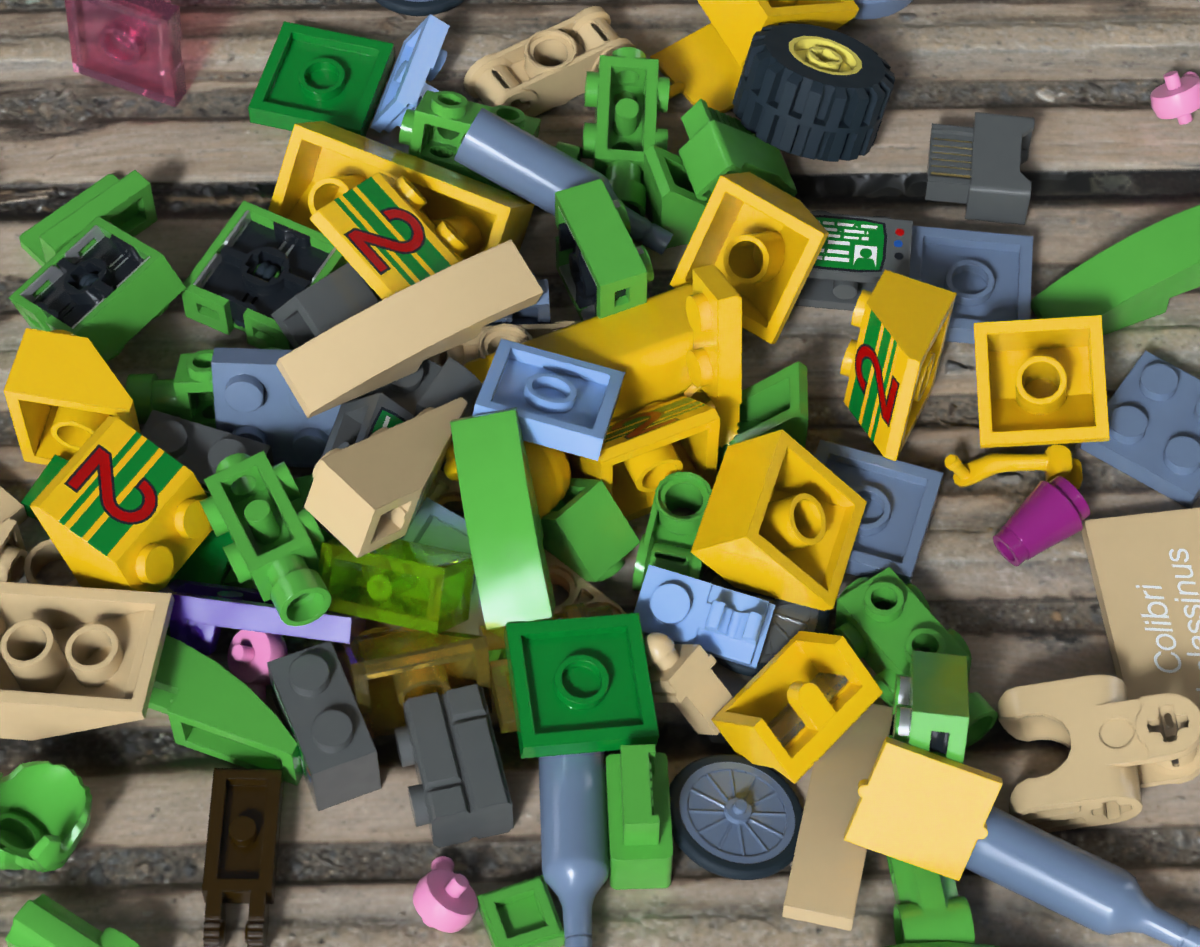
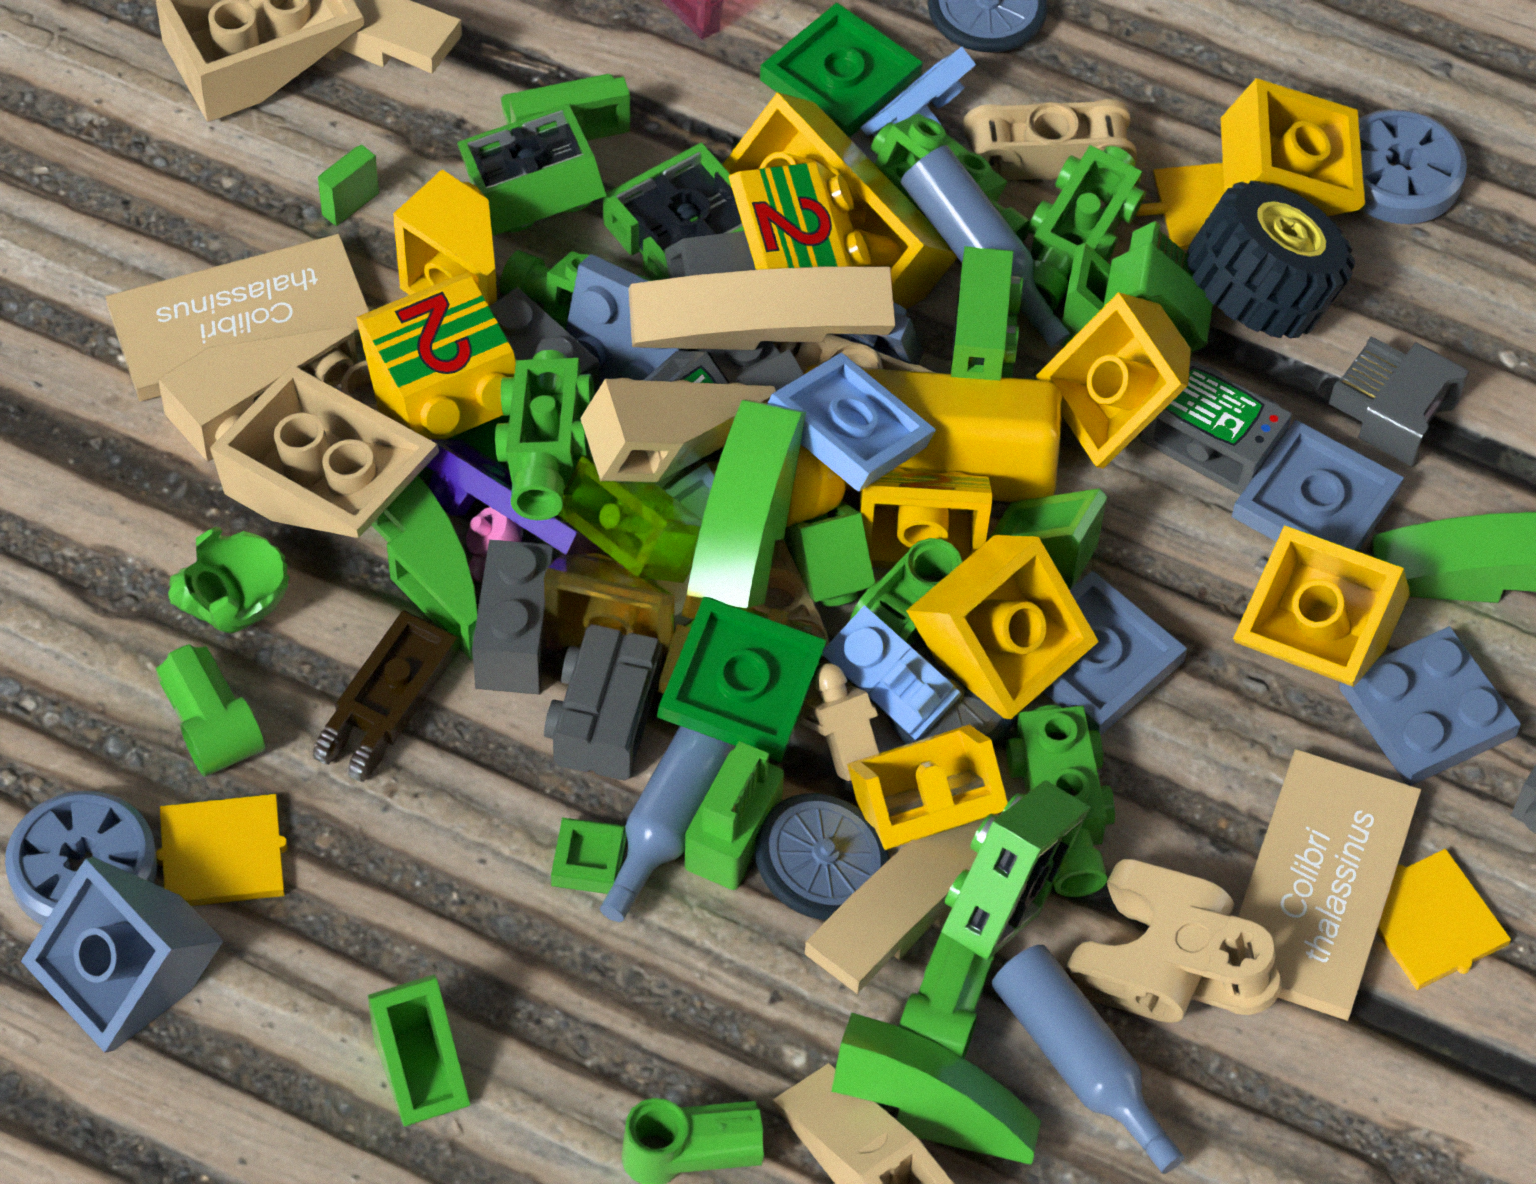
camera: 25 degrees right, 0 degrees up
bright pink piece [413,856,478,933] -> none
yellow hinge [684,264,742,448] -> none
yellow slope [840,270,957,461] -> none
yellow piece [844,736,1003,881] -> none
yellow piece [945,444,1083,489] -> none
magenta cone [993,476,1090,566] -> none

